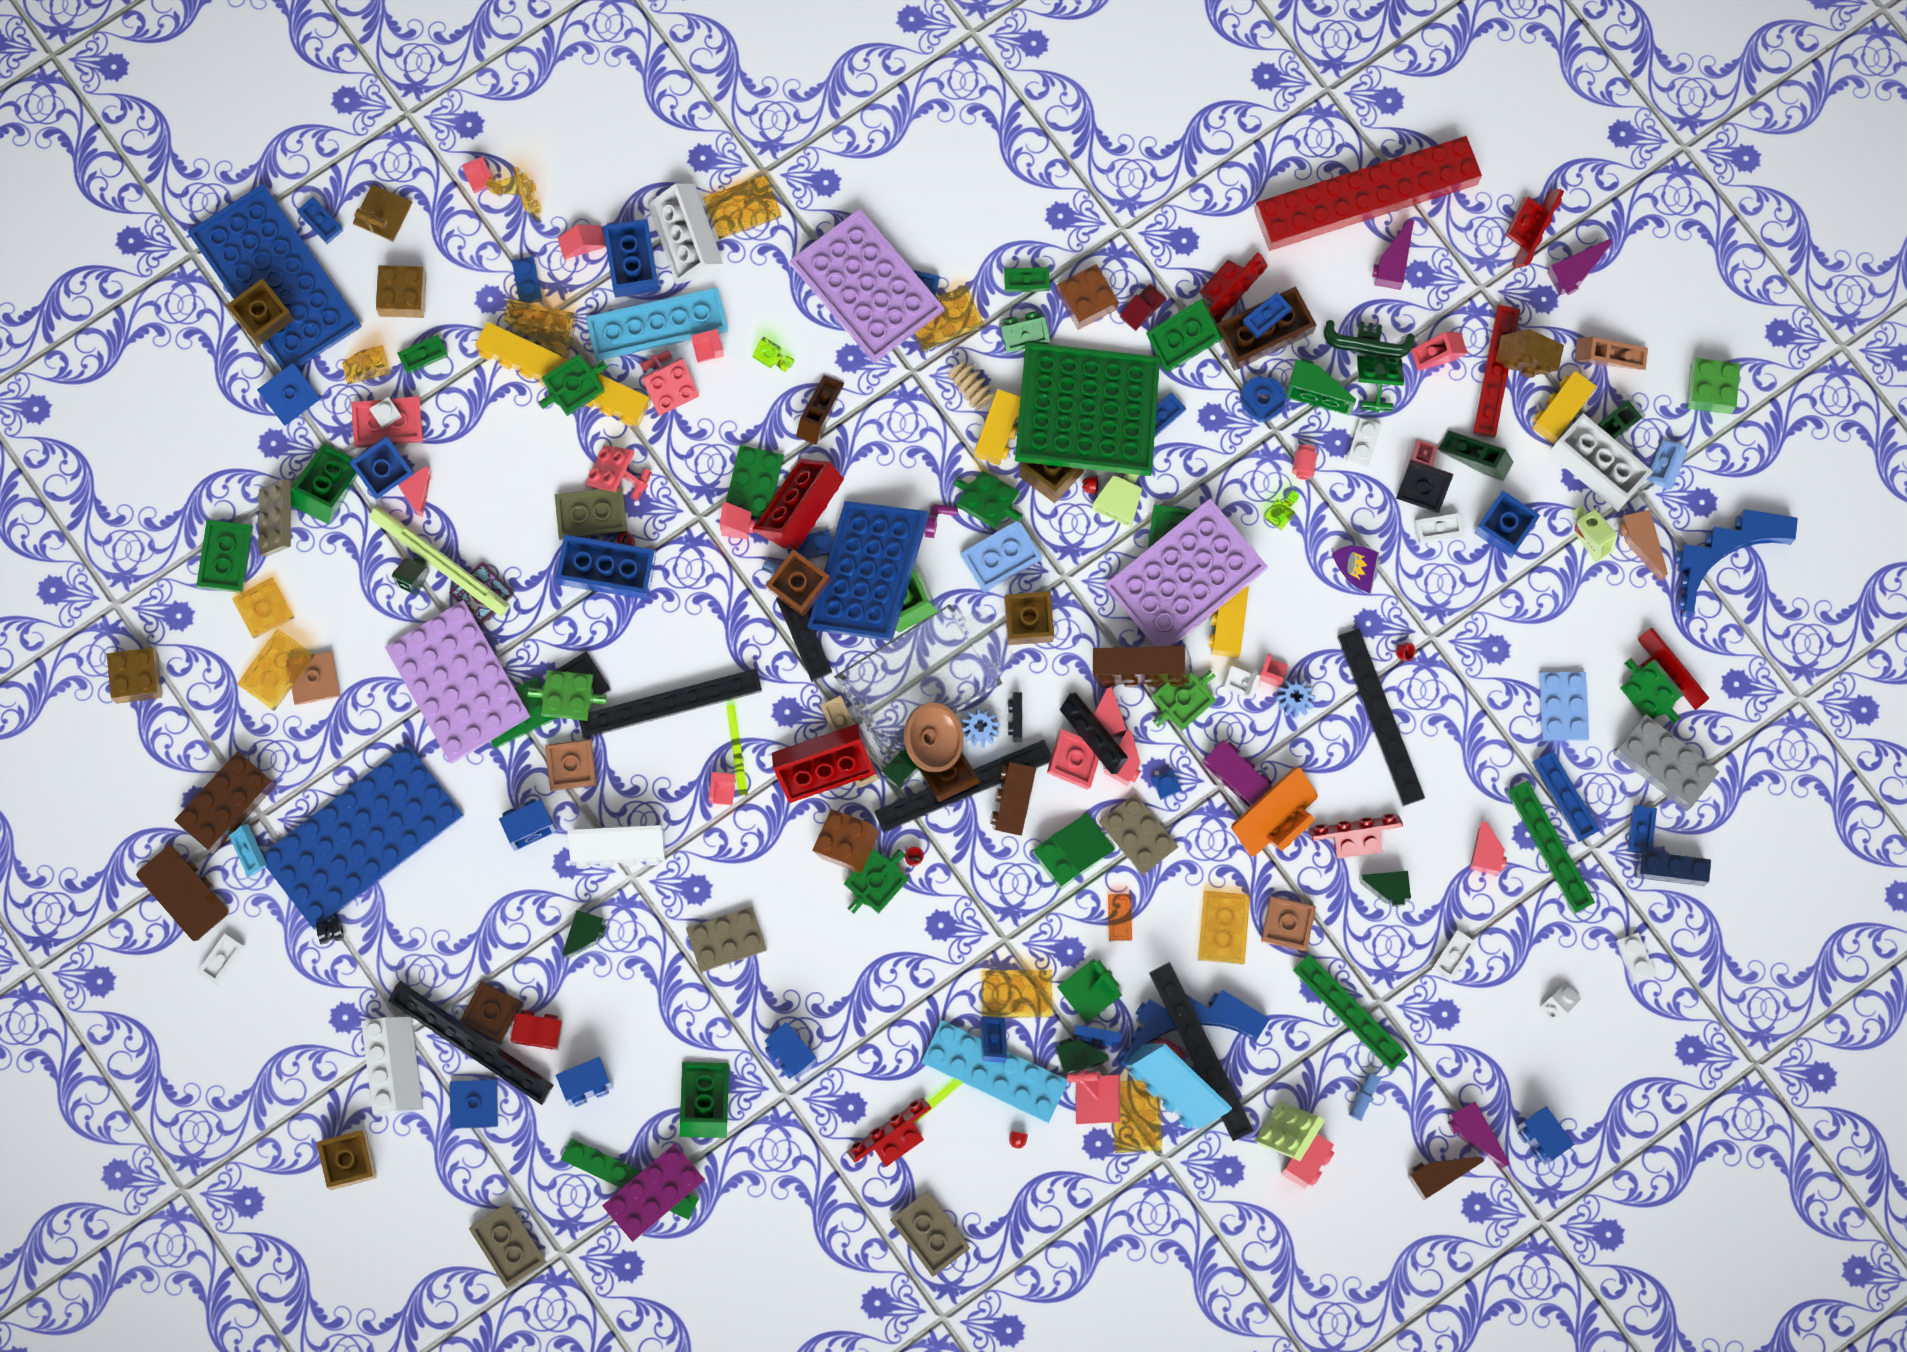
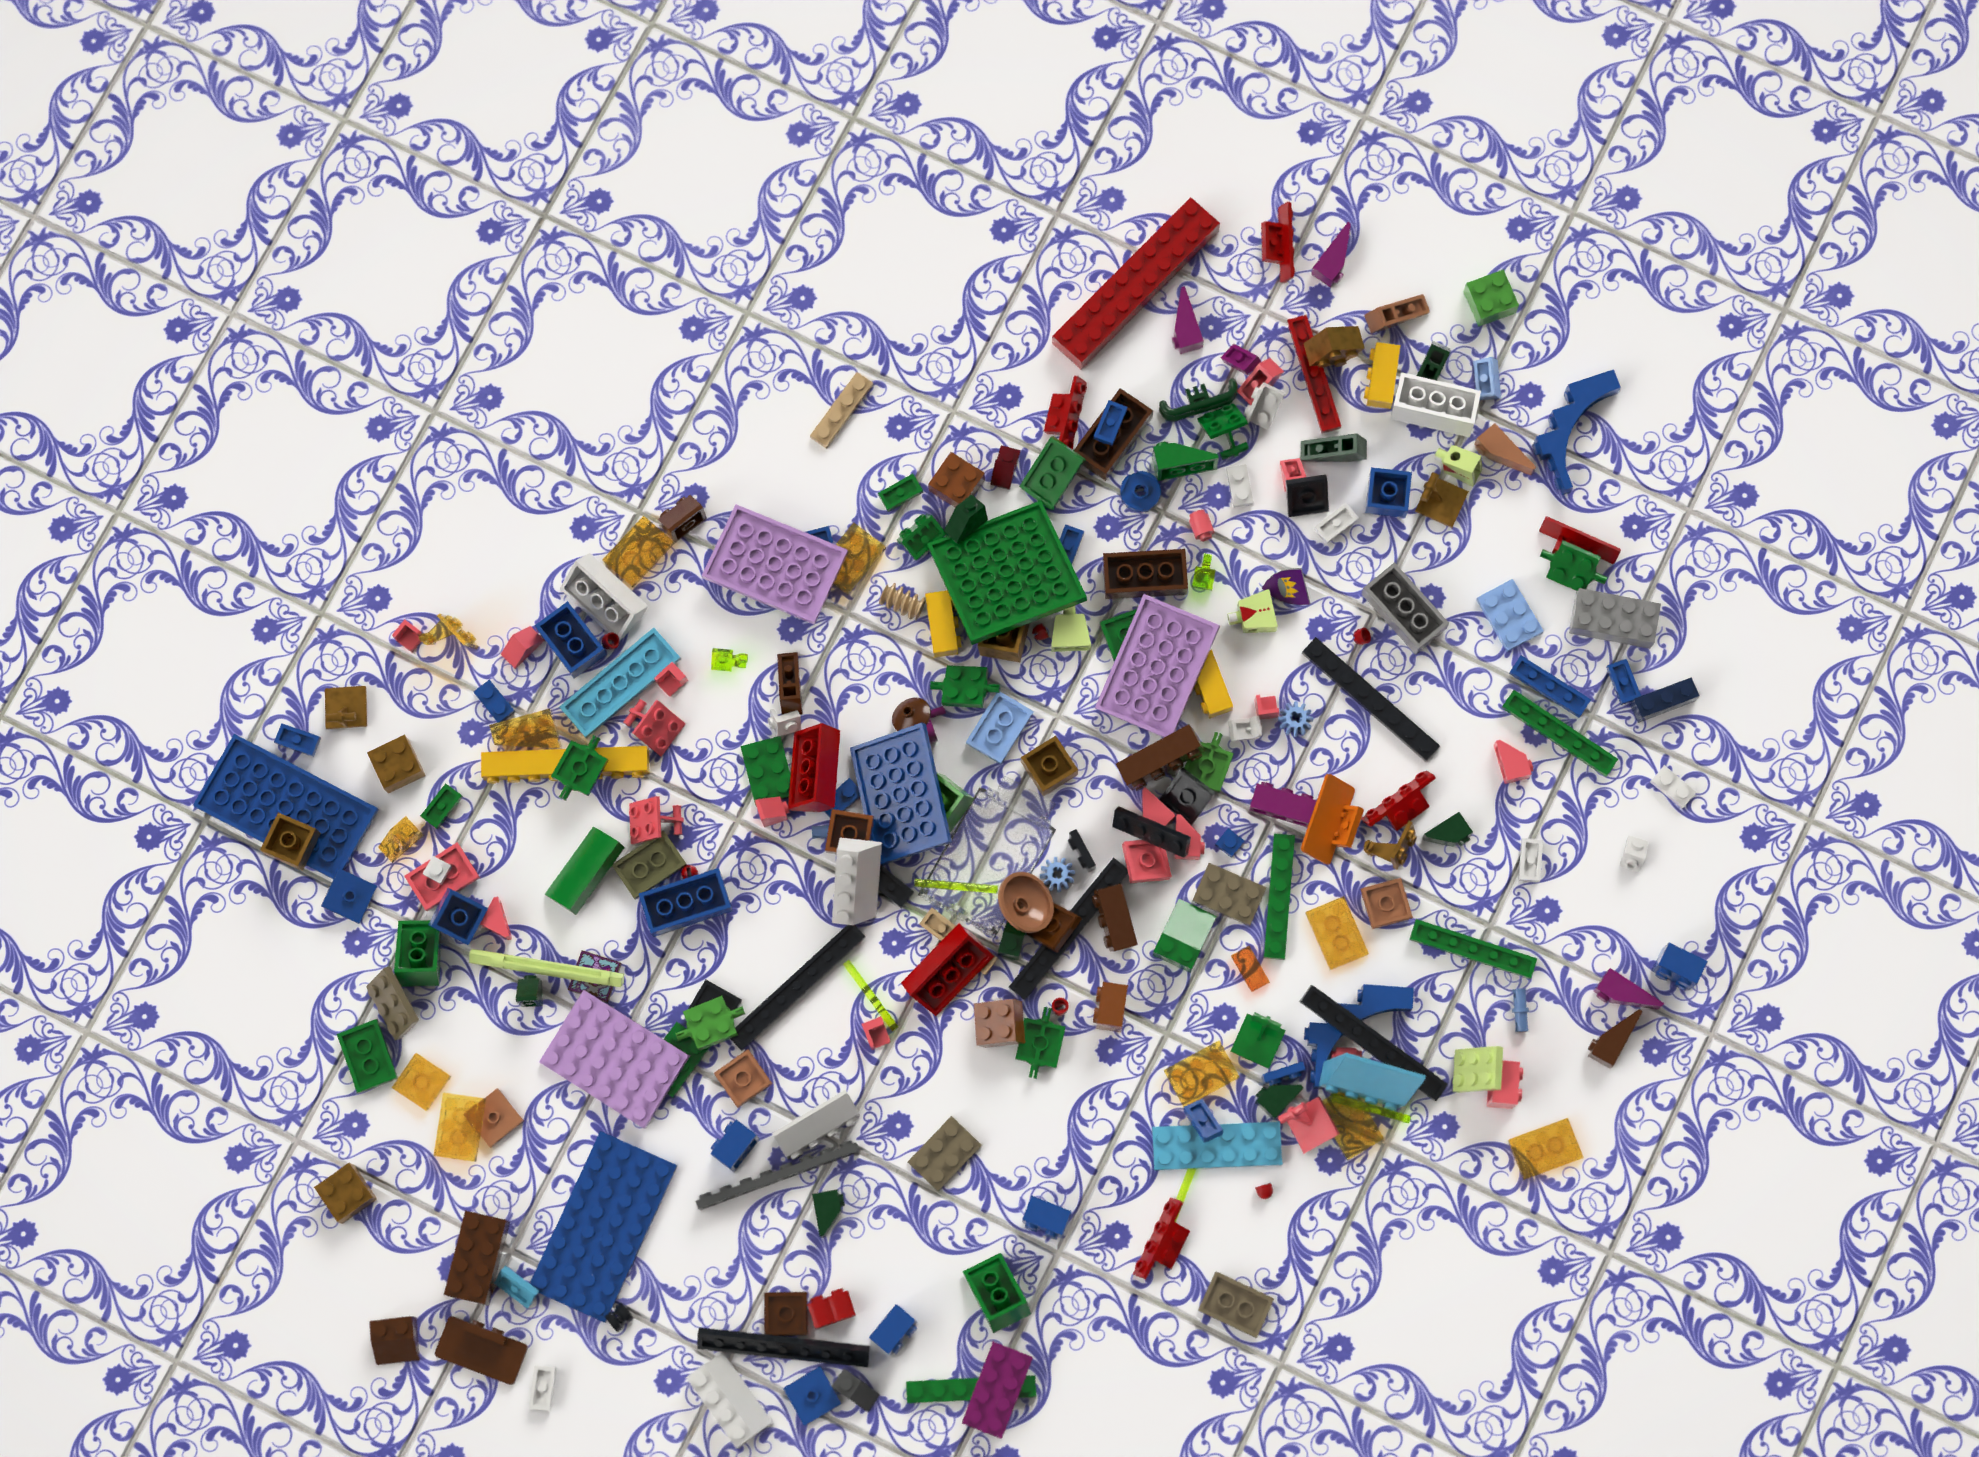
camera: 20 degrees left, 0 degrees up
none -> reddish brown slope [369,1316,420,1365]
none -> green slope [544,827,625,915]
none -> red hinge [602,632,620,650]
none -> reddish brown slope [658,495,707,543]
none -> dark grey plate [695,1140,860,1211]
none -> white bracket [768,708,801,737]
none -> tan plate [810,372,873,449]
none -> dark grey slope [831,1369,880,1412]
none -> white slope [832,838,882,925]
none -> reddish brown dish [892,697,931,731]
none -> clear neon green bar [914,878,998,894]
none -> dark green slope [944,494,988,544]
none -> dark orange brick [1093,981,1128,1032]
none -> reddish brown brick [1103,549,1188,599]
none -> black tile [1159,768,1215,826]
none -> magenta plate [1220,343,1261,376]
none -> yellowish green torso [1227,589,1278,633]
none -> white bracket [1243,382,1285,430]
none -> green plate [1264,833,1295,960]
none -> clear neon green bar [1330,1093,1411,1124]
none -> light grey brick [1361,562,1449,655]
none -> pearl gold plate [1364,821,1417,870]
none -> pearl gold plate [1415,472,1469,528]
none -> clear yellow plate [1507,1118,1584,1180]

